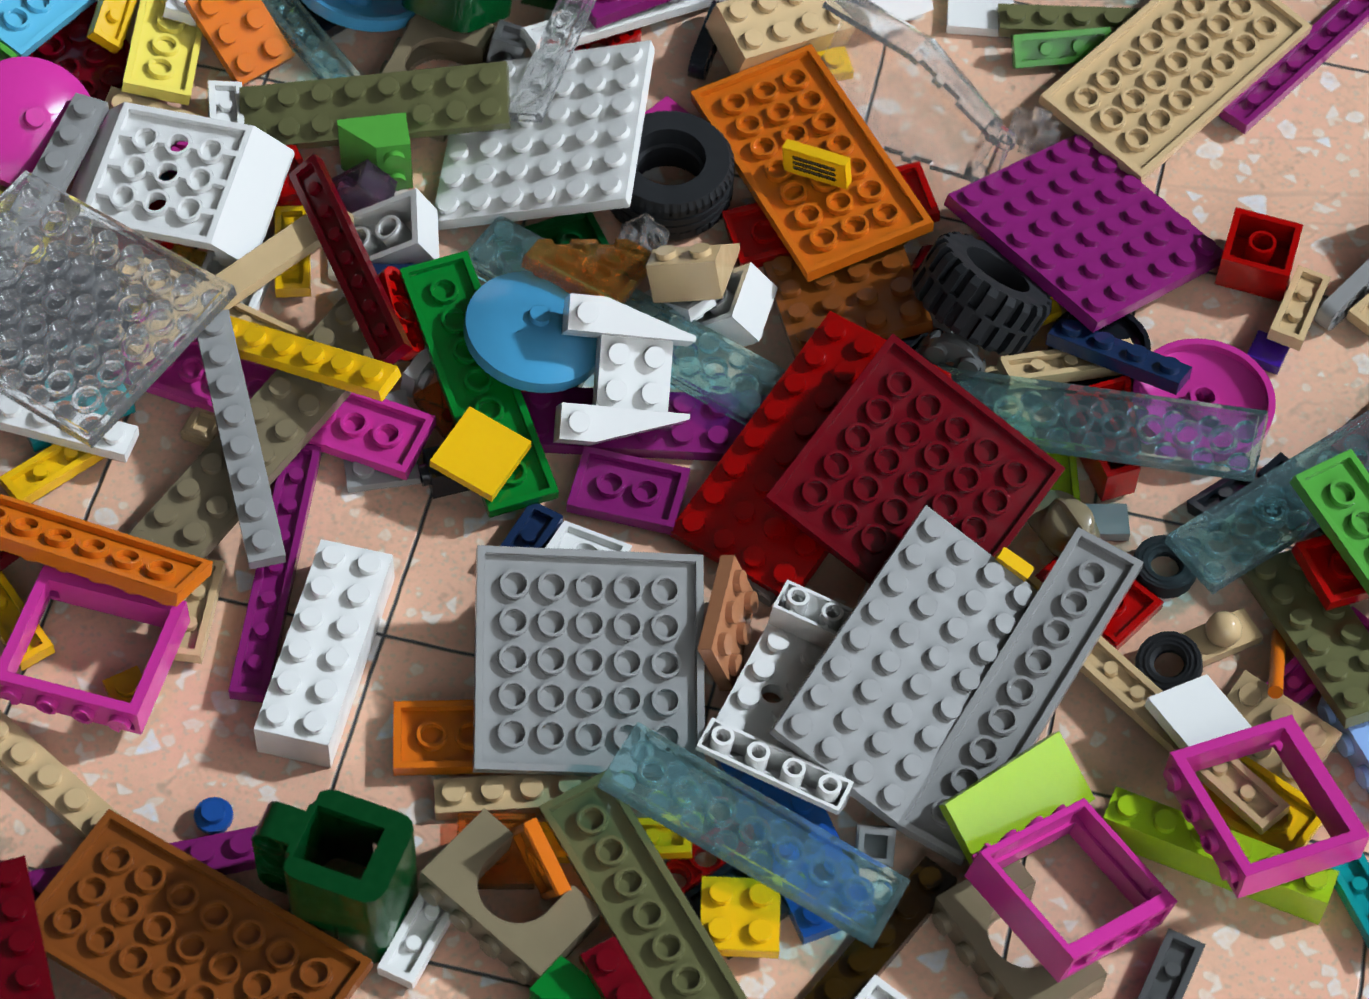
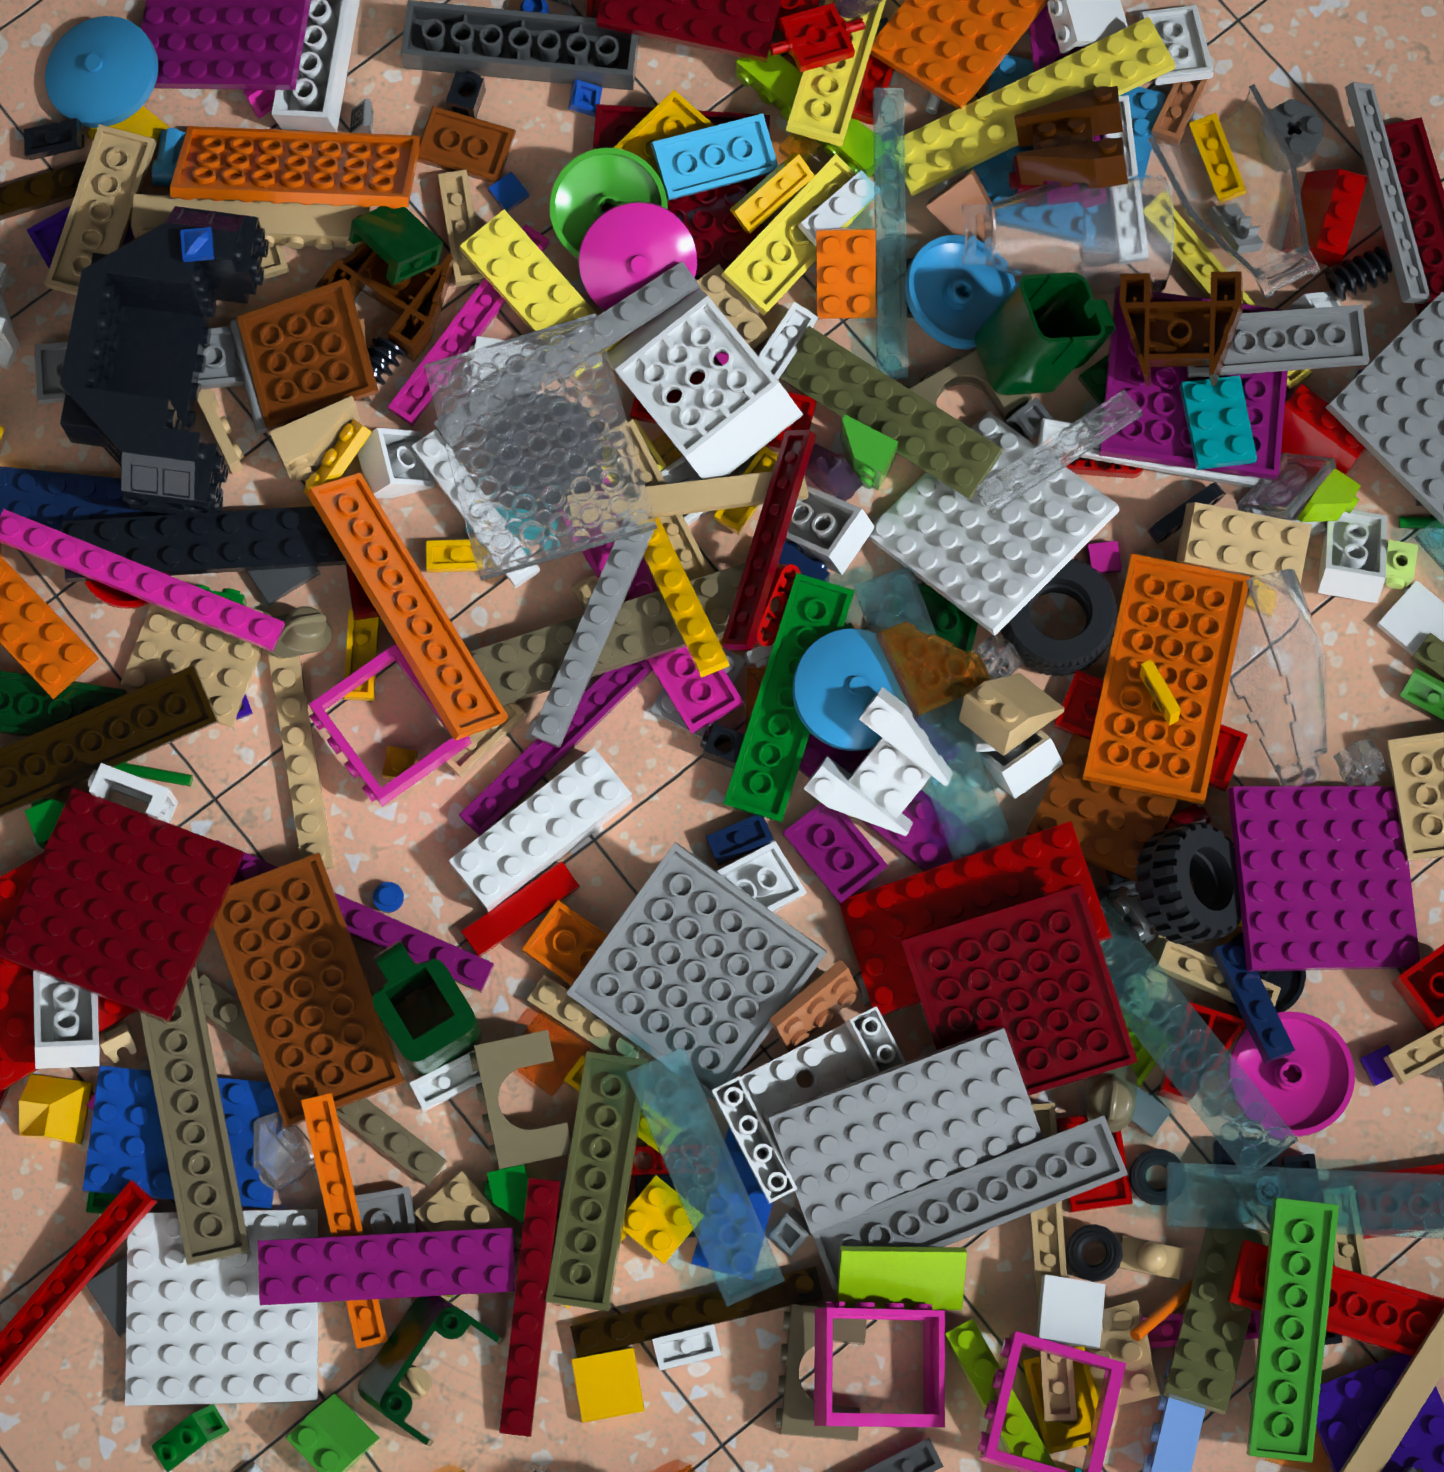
camera: 40 degrees right, 20 degrees up
yellow tile [430,406,531,502] -> none
orange tile [510,817,572,900] -> none
yellow tile [994,547,1034,582] -> none
none -> red tile [461,862,580,957]

